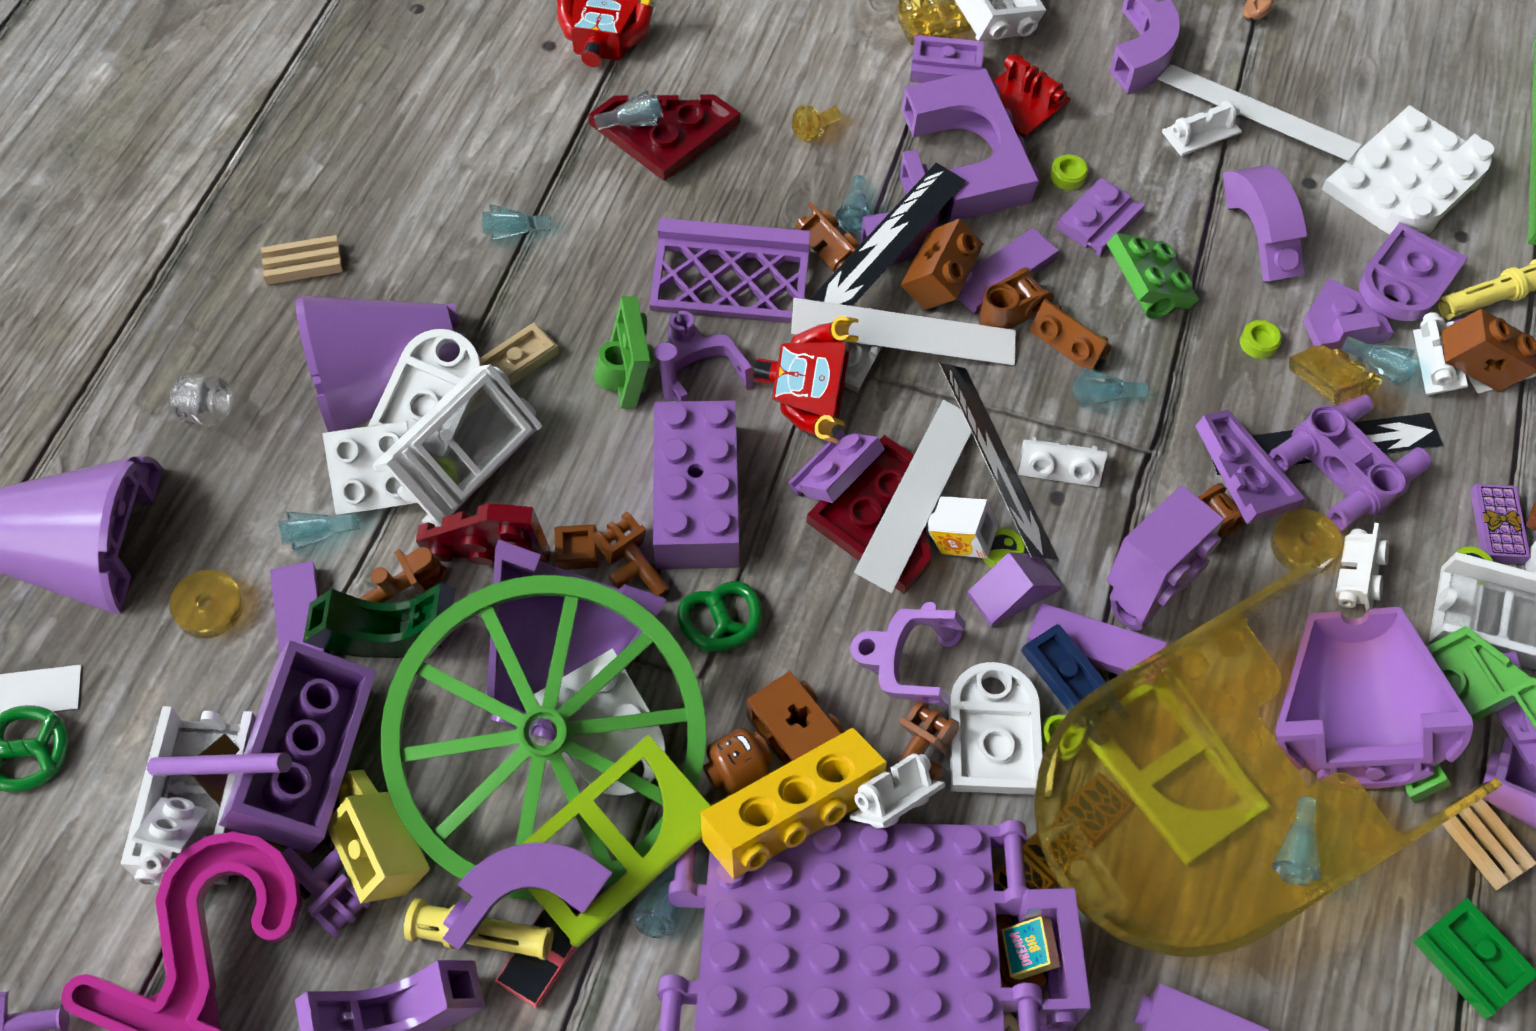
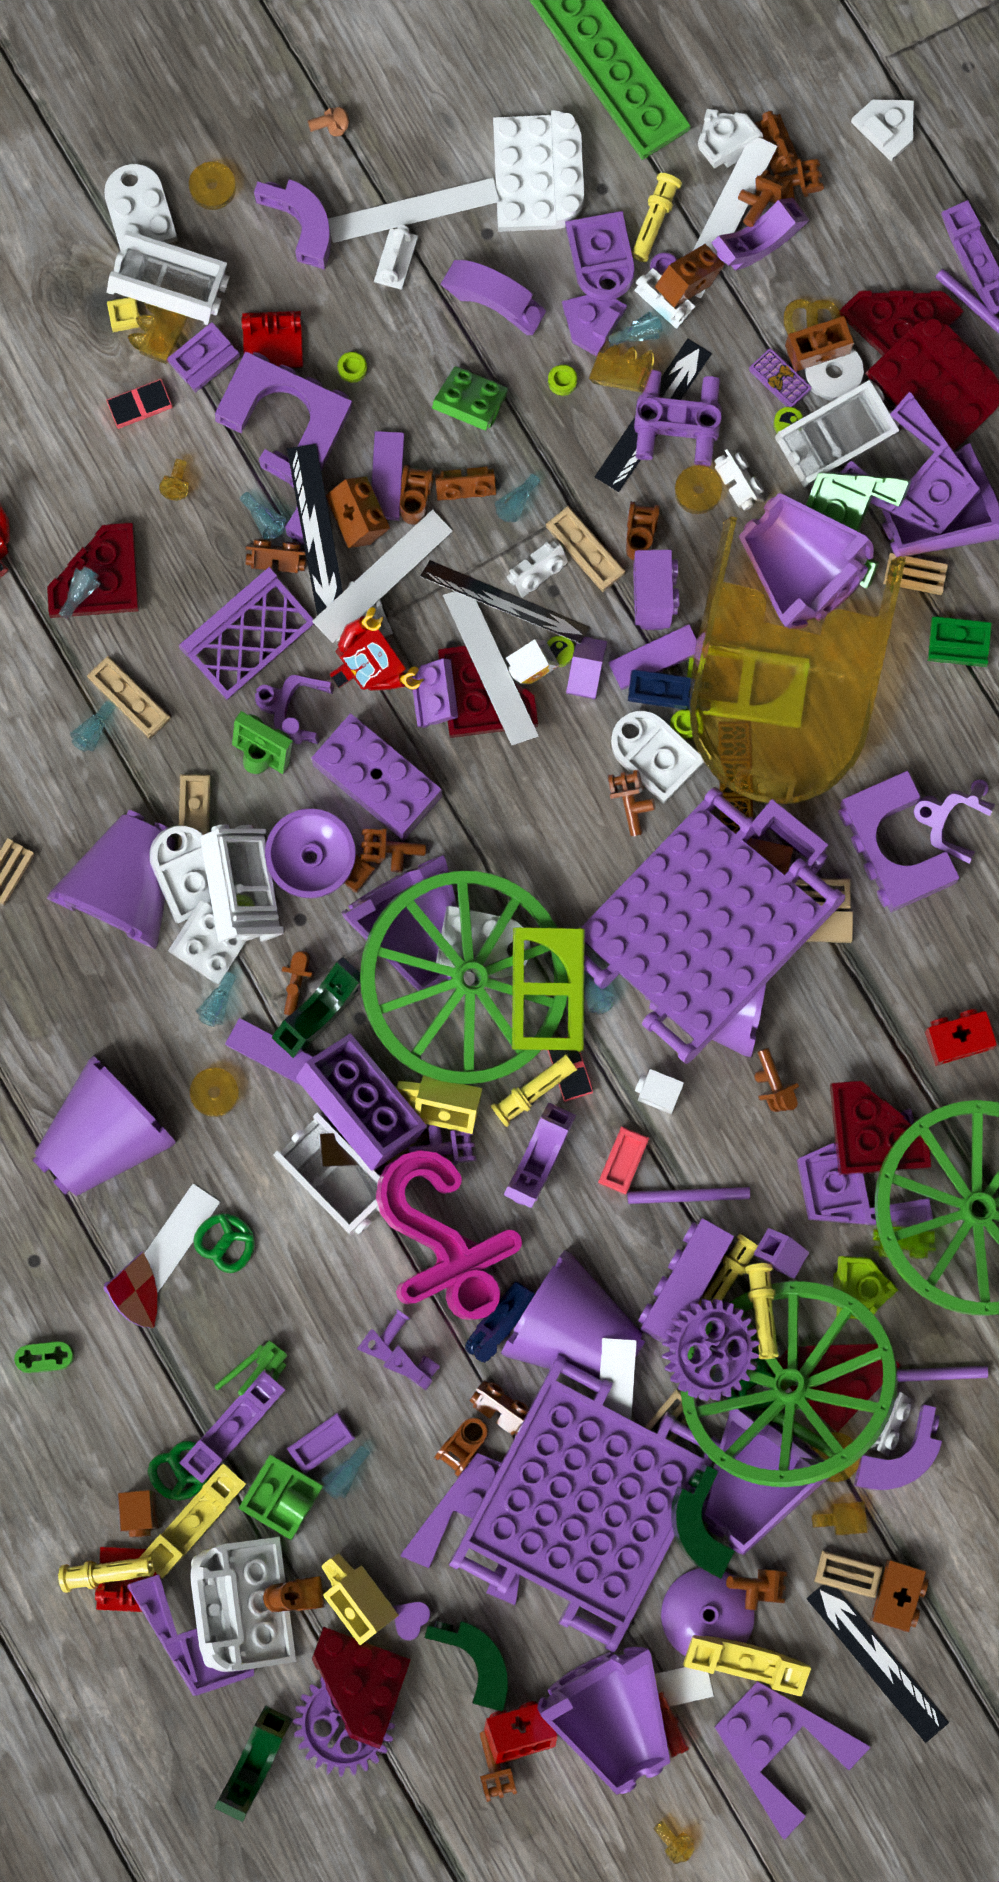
camera: 45 degrees left, 20 degrees up
white hinge [131,797,207,874] -> none
medium lavender bar [147,753,292,776] -> none
clear head [169,372,234,426] -> none
dark red plate [416,503,550,565] -> none
medium lavender arch [442,843,612,950] -> none
green piece [677,581,763,653] -> none
yellow brick [700,728,887,879] -> none
dark orange head [703,728,773,795] -> none
dark orange brick [747,671,844,765] -> none
white hinge [849,754,946,828] -> none
medium lavender piece [850,602,966,707] -> none
tile [1002,916,1060,980] -> none
medium lavender plate [1056,177,1145,257] -> none
medium lavender wing [1195,409,1306,524] -> none
clear light blue cone [1272,796,1321,886] -> none
none -> tan tile [87,656,171,739]
none -> black tile [106,379,172,429]
none -> medium lavender dish [265,809,356,898]
none -> tan tile [546,506,625,592]

